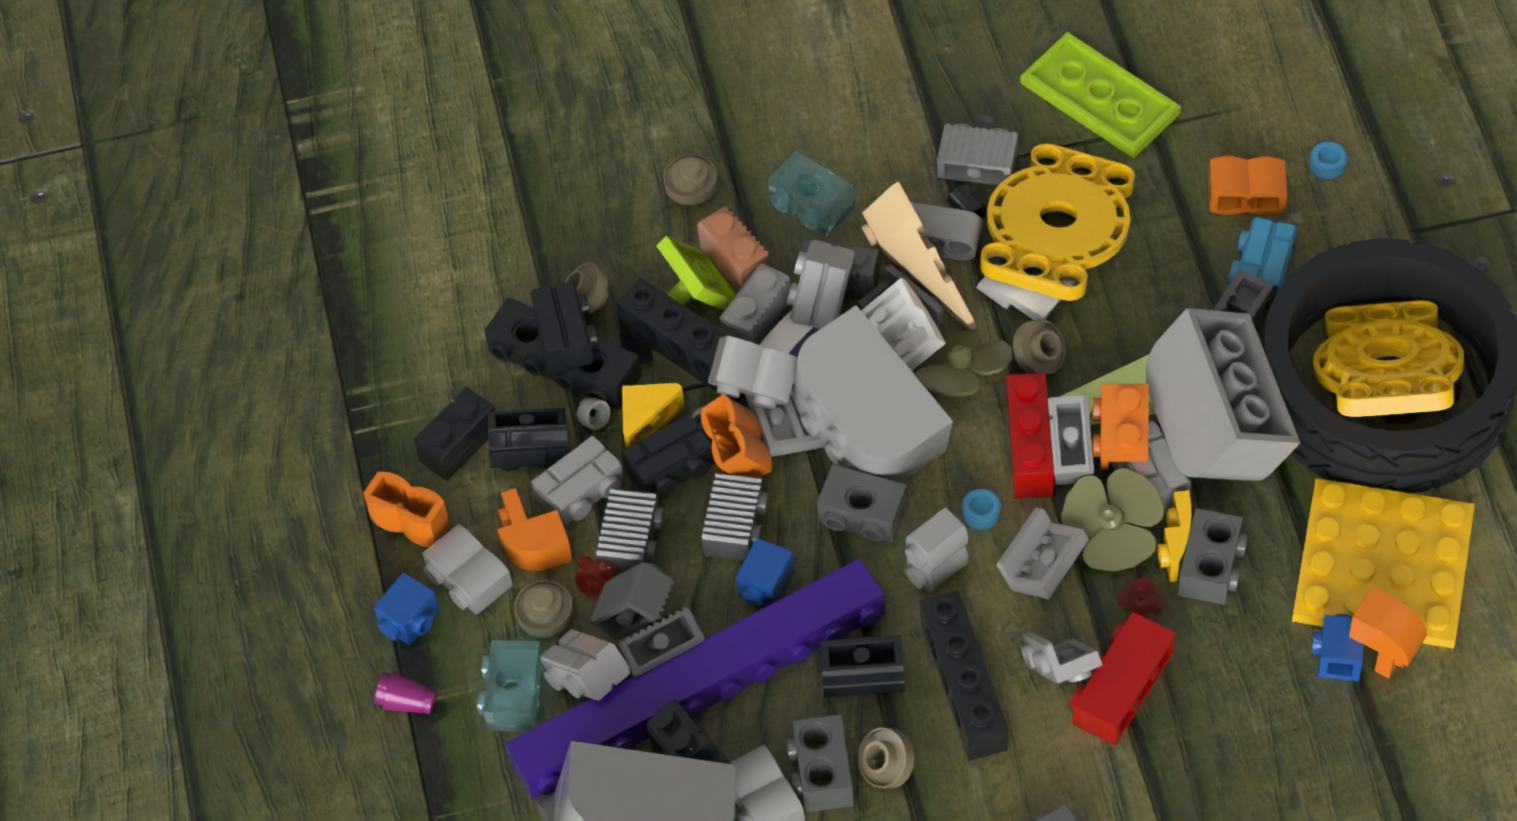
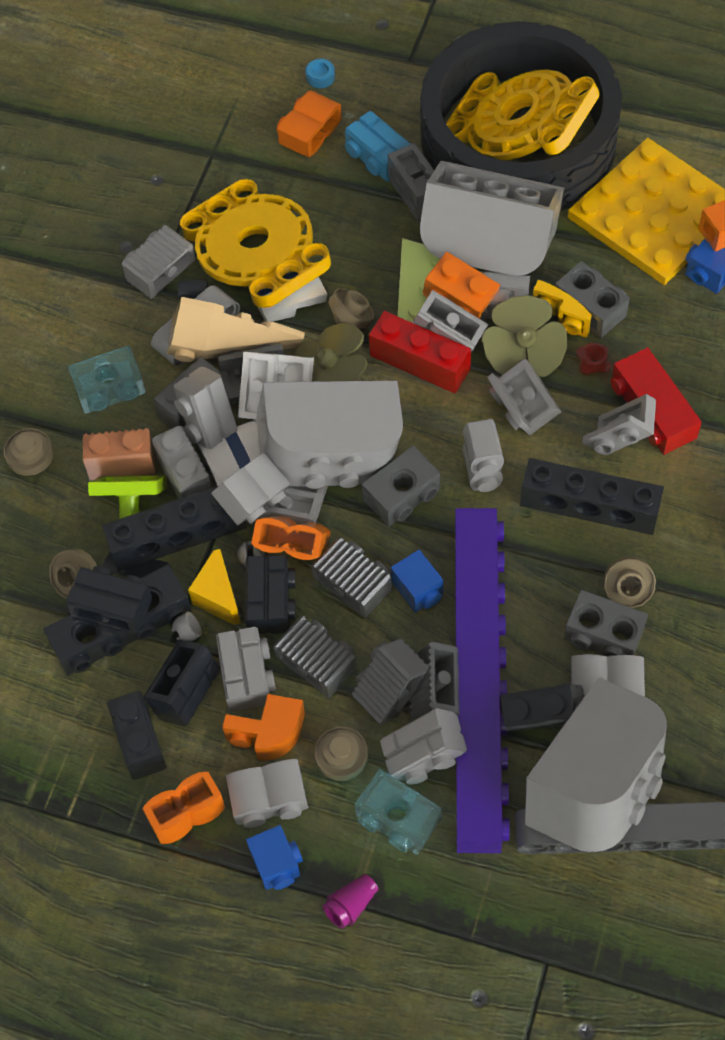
camera: 60 degrees left, 5 degrees up
clear red plate [575,556,615,597] -> none
black brick [820,635,905,697] -> none
dark azure tile [962,489,1001,530] -> none
lime tile [1020,32,1181,159] -> none

